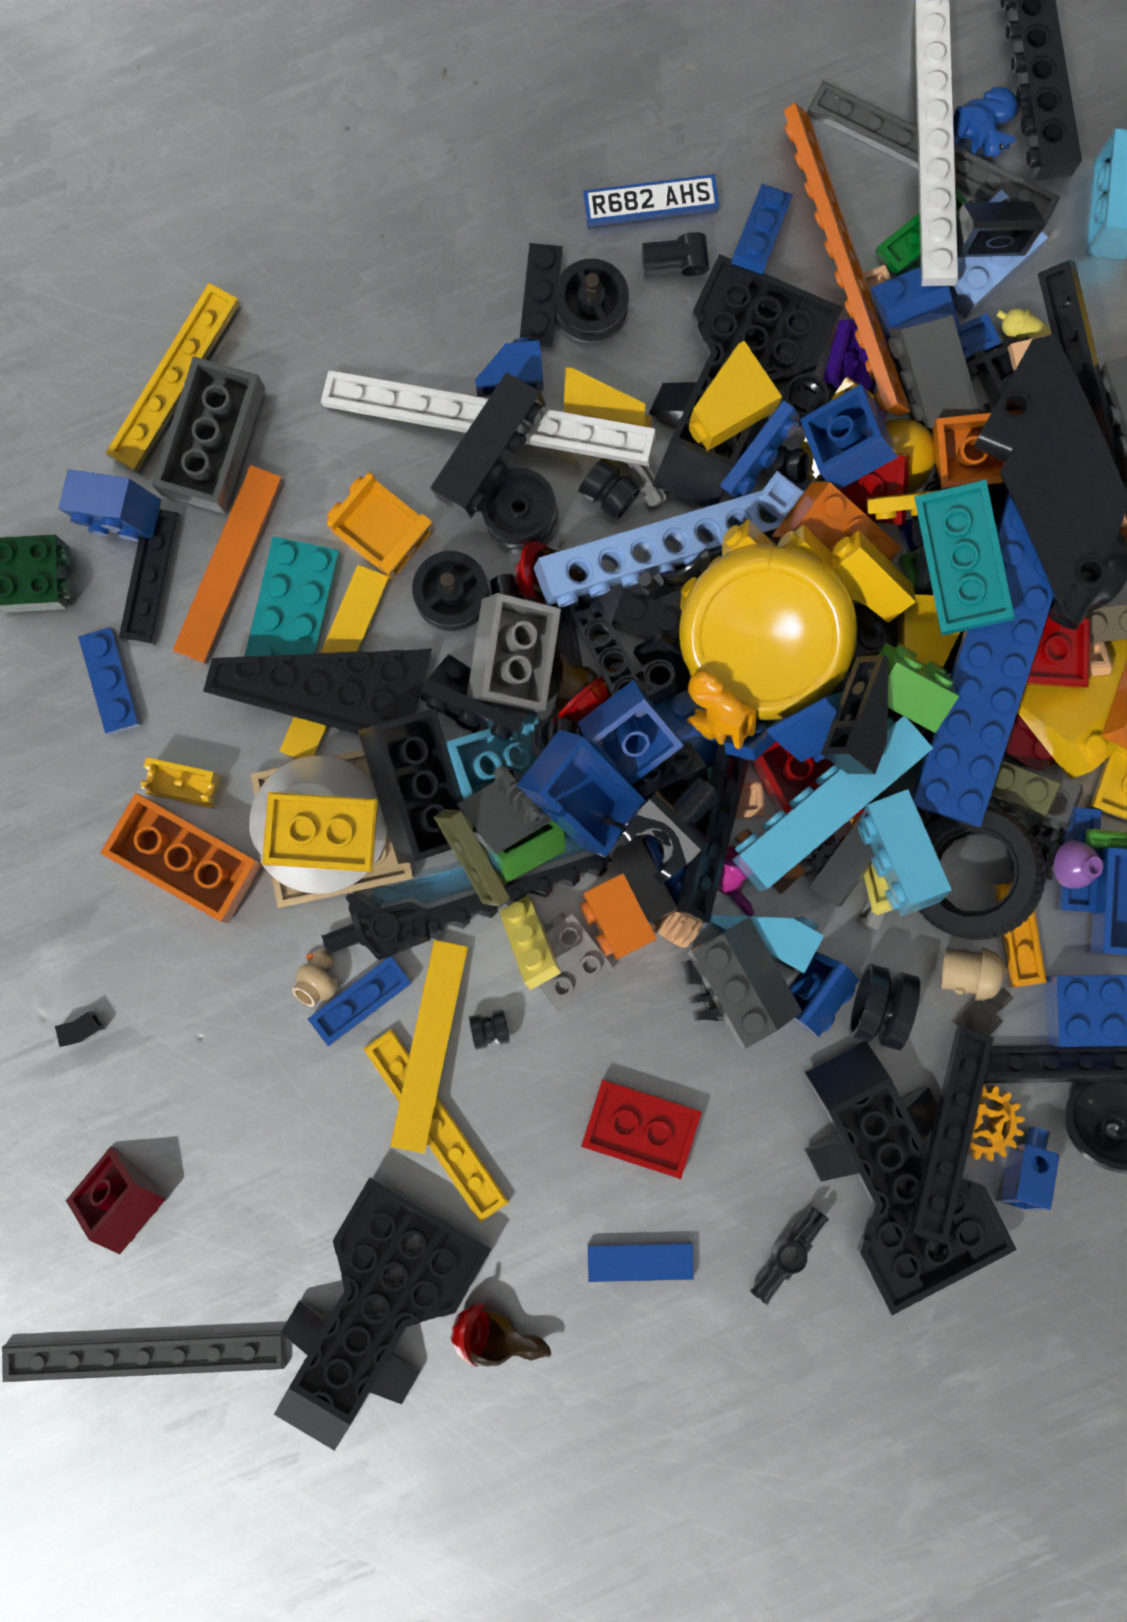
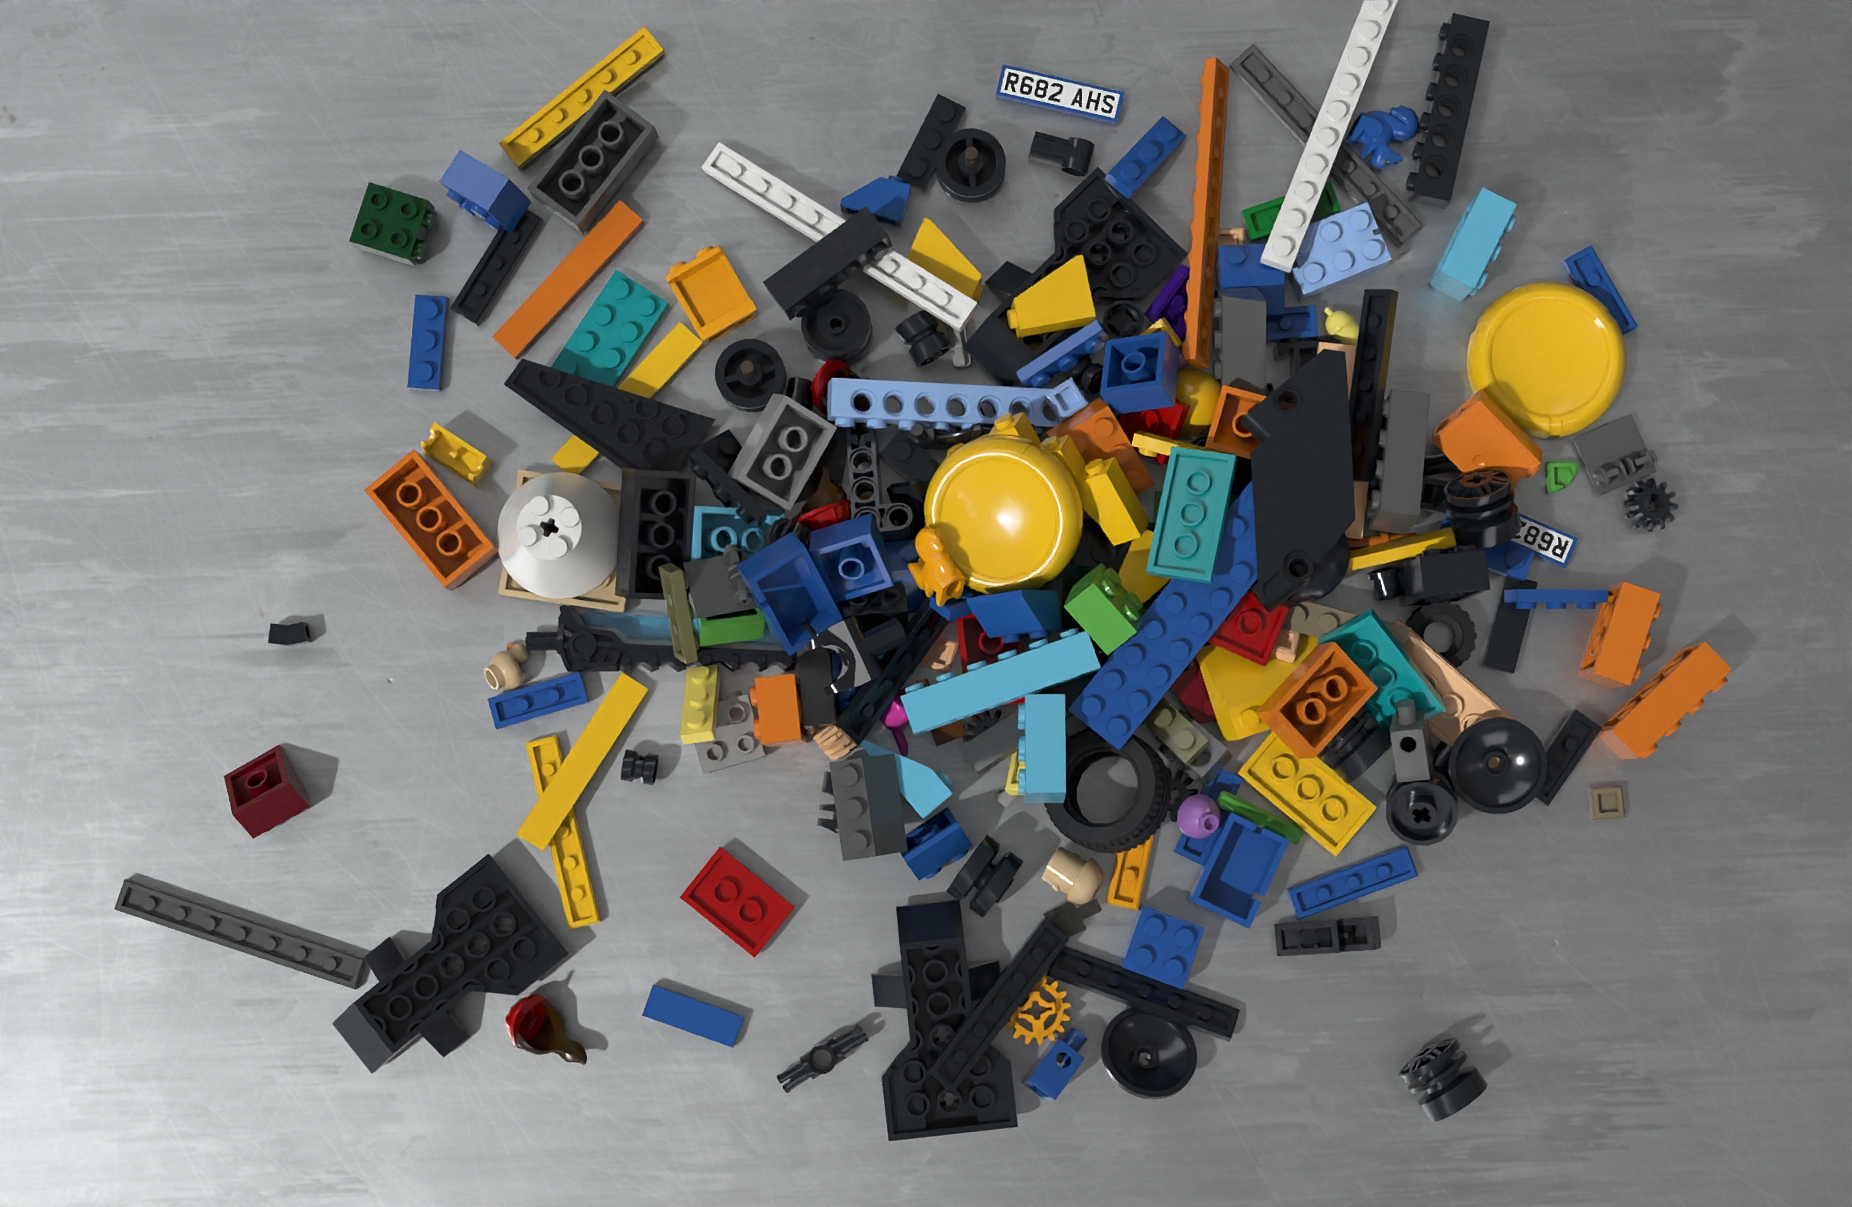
camera: 25 degrees right, 0 degrees up
yellow tile [262,792,379,873] -> none
black slope [821,655,889,774] -> none
black slope [956,198,1044,257] -> none

